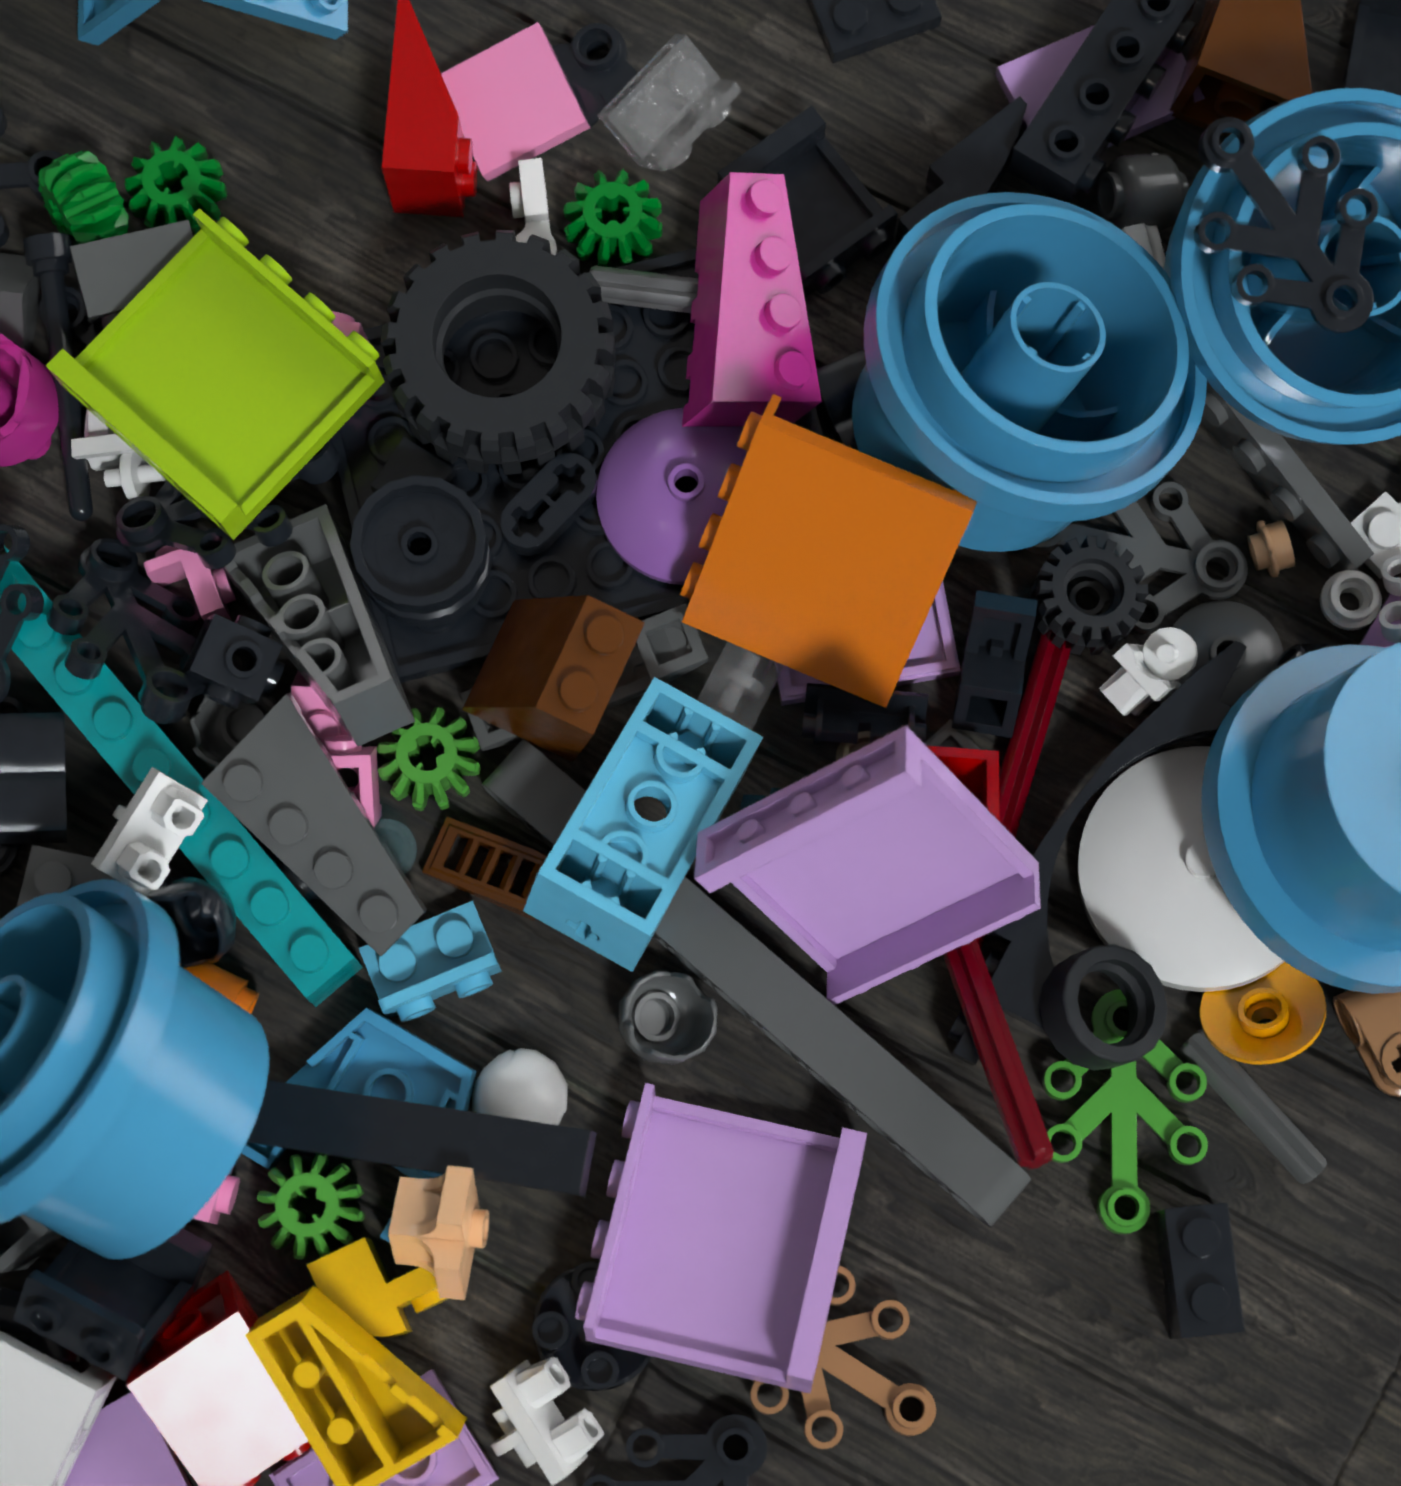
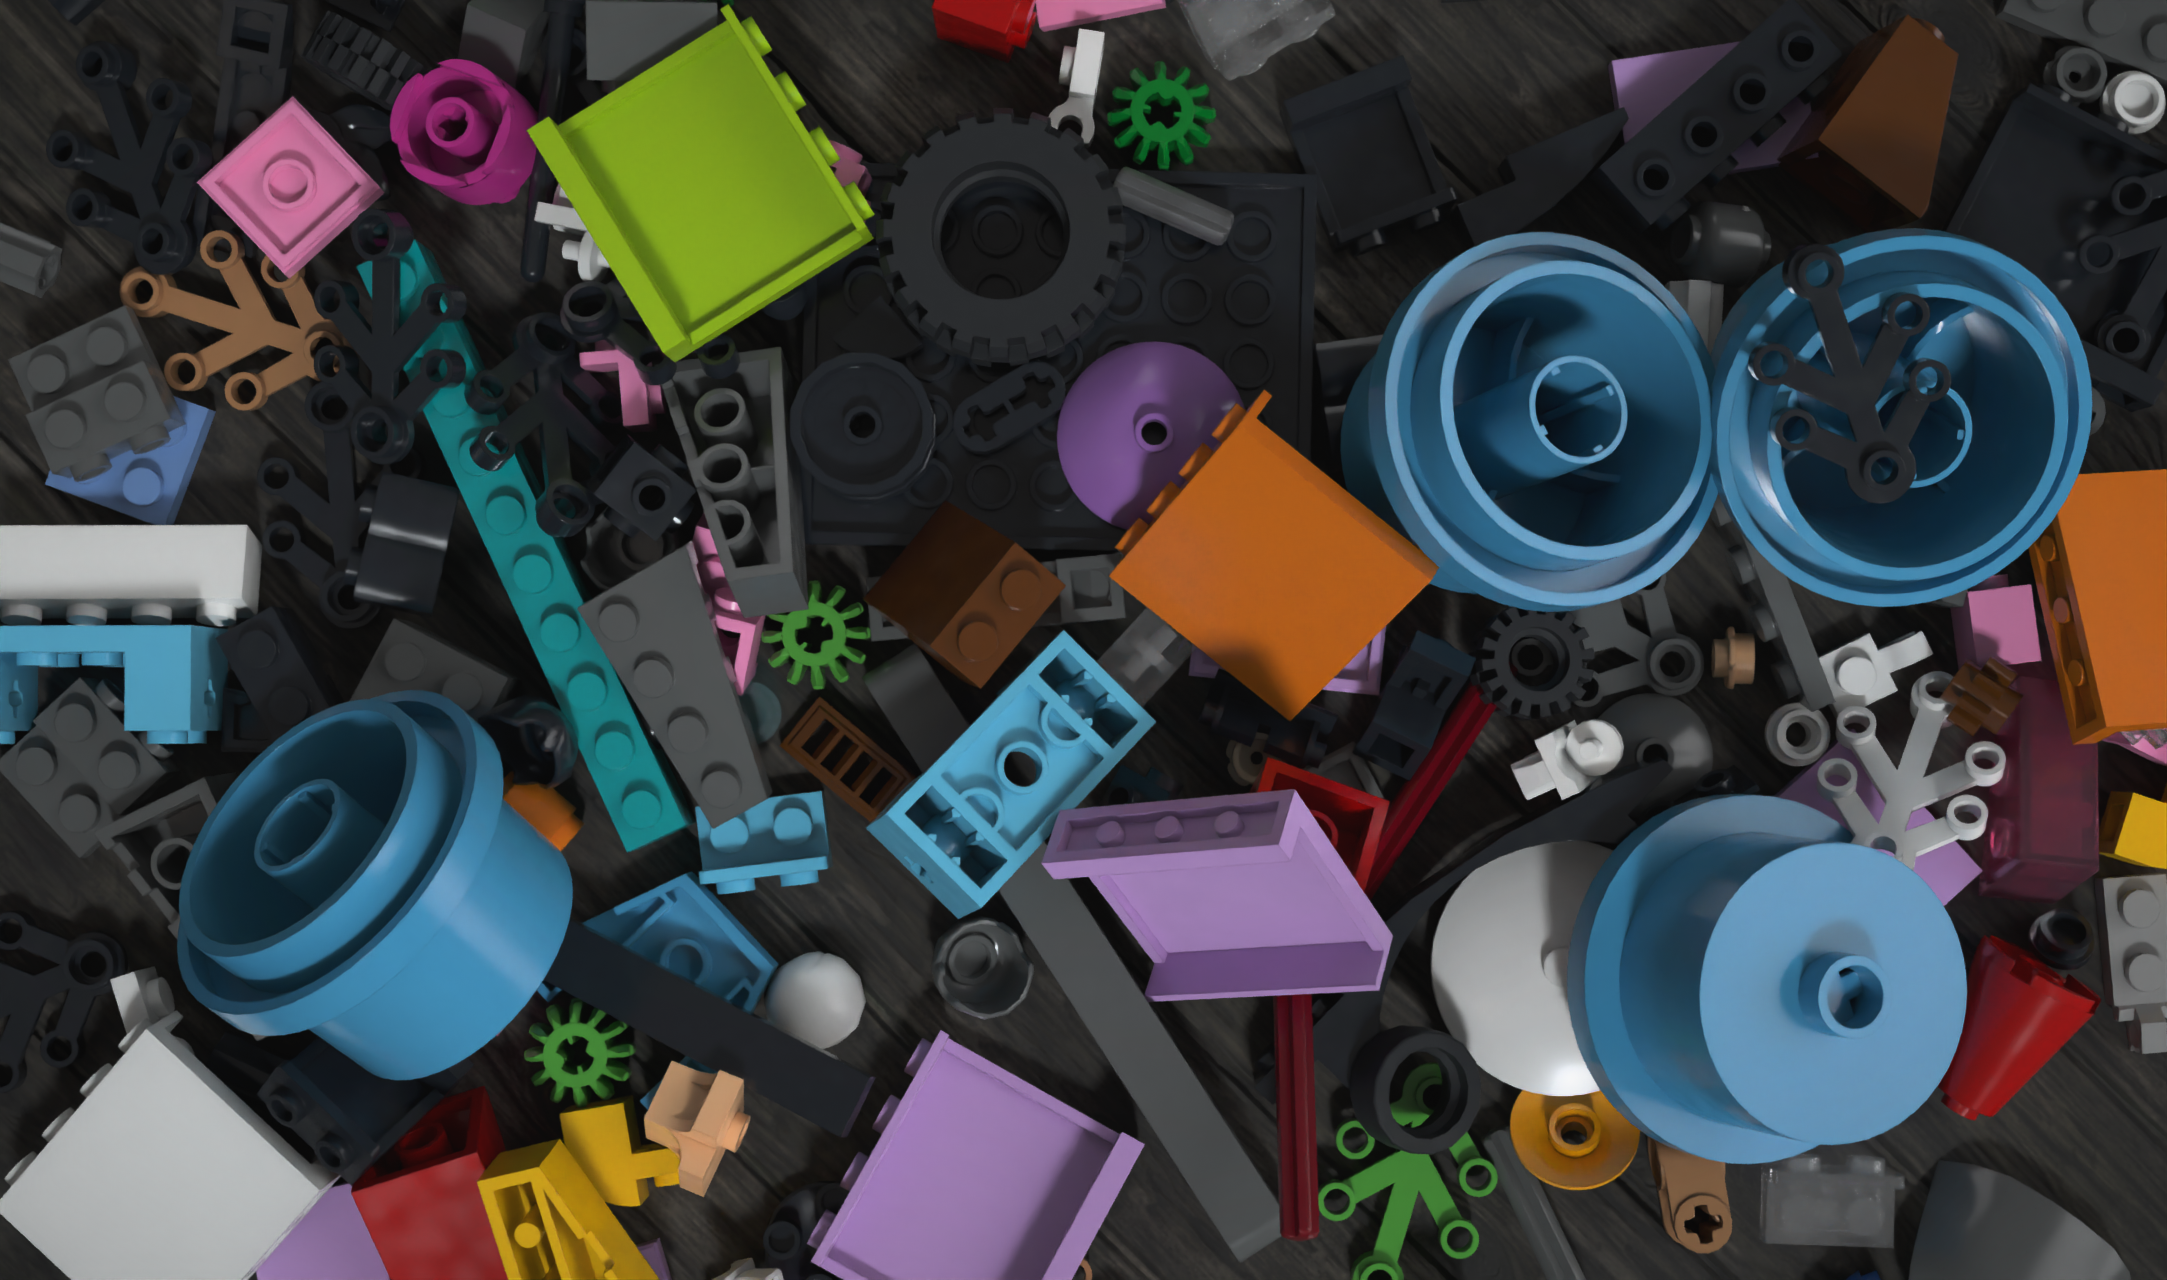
camera: 10 degrees right, 10 degrees up
white hips [91,767,208,896] -> none
dark pink wedge [682,172,822,427] -> none

